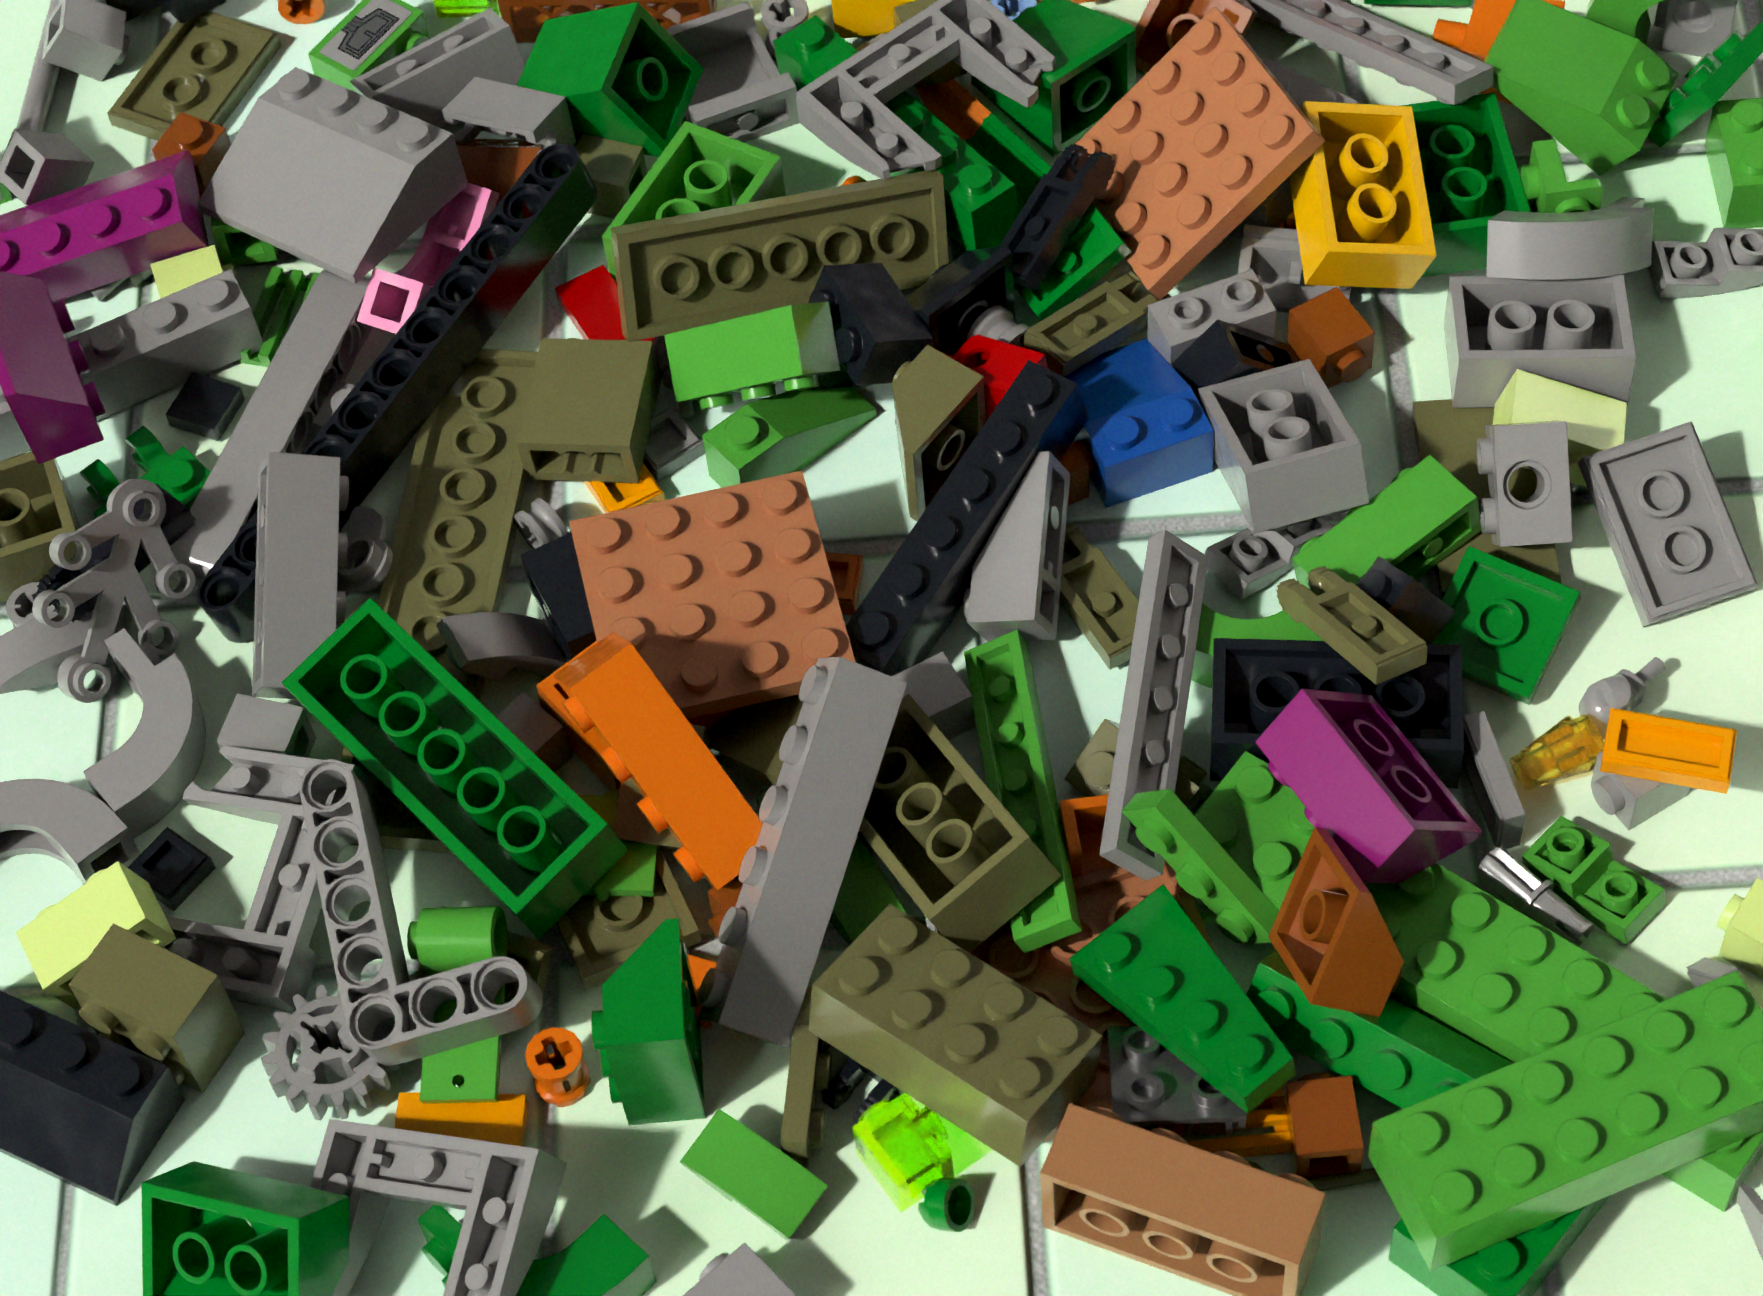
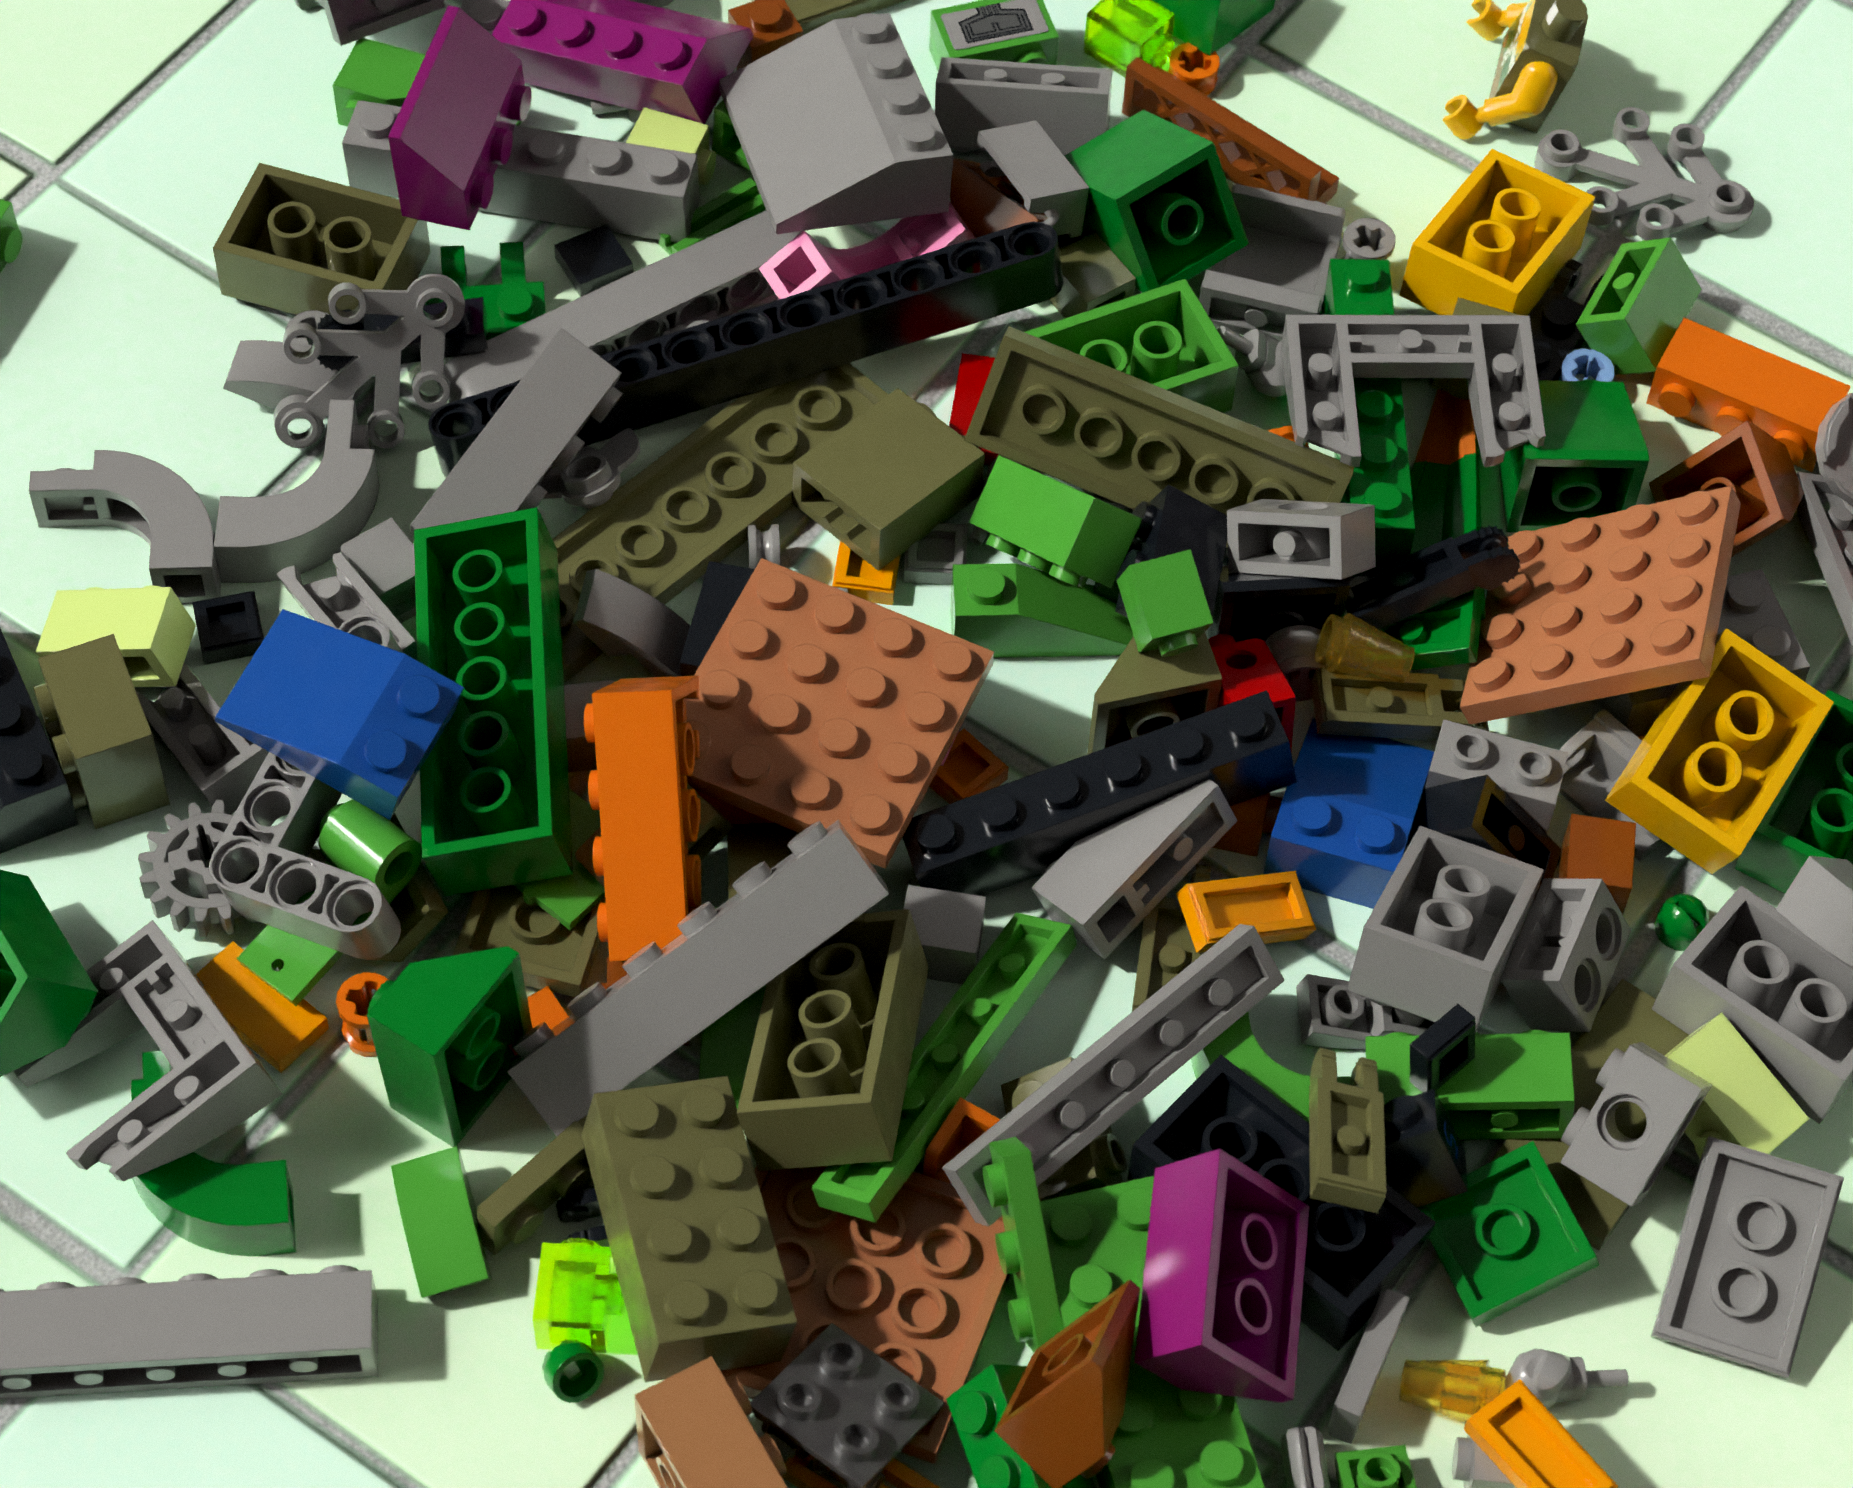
camera: 30 degrees right, 0 degrees up
green wing [1069,884,1296,1114] -> none
none -> blue slope [214,609,464,820]
none -> bright green brick [1117,549,1213,657]
none -> light orange tile [1176,871,1316,953]
none -> light grey piece [1217,325,1286,397]
none -> light grey brick [1227,499,1376,580]
none -> clear yellow cone [1315,613,1415,683]
none -> black tile [1410,1004,1476,1093]
none -> light grey brick [1500,878,1631,1032]
none -> green hinge [1654,893,1710,951]

